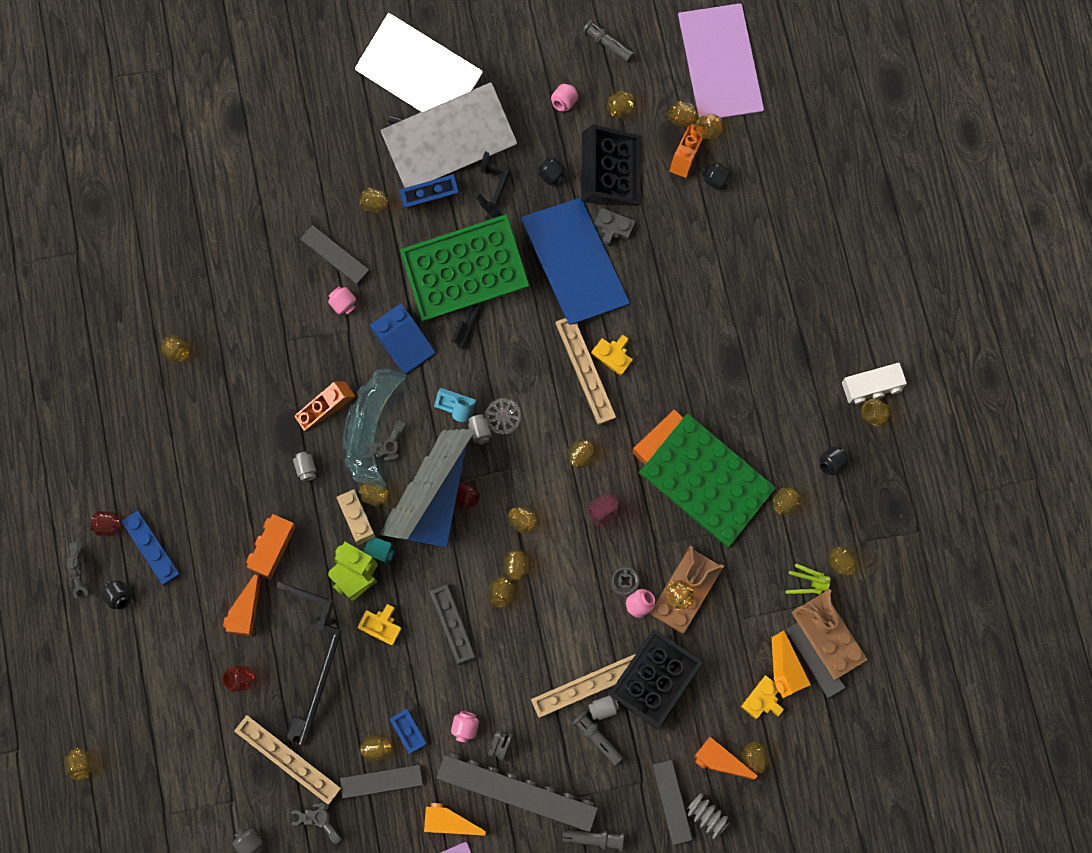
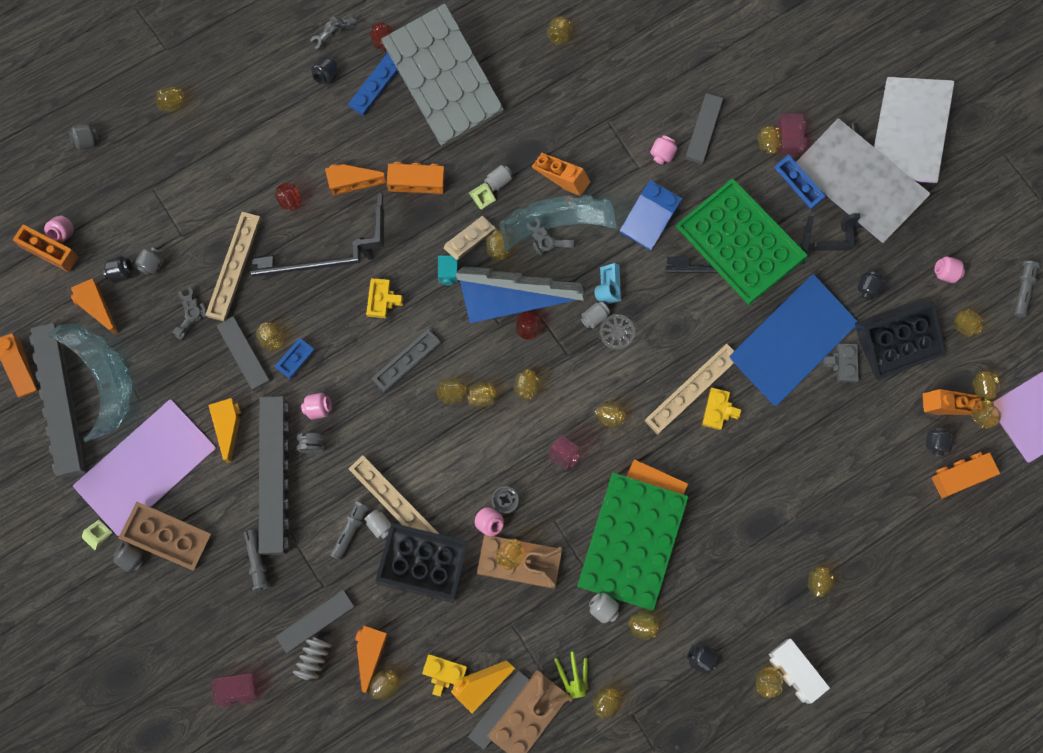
camera: 65 degrees right, 0 degrees up
lime torso [328,564,377,601] -> none
lime torso [334,542,378,581] -> none
none -> light grey piece [381,4,503,147]
none -> yellowish green slope [469,183,496,209]
none -> light grey head [589,593,619,623]
none -> clear pink brick [777,114,807,155]
none -> clear yellow head [807,566,835,597]
none -> orange brick [931,452,1000,498]

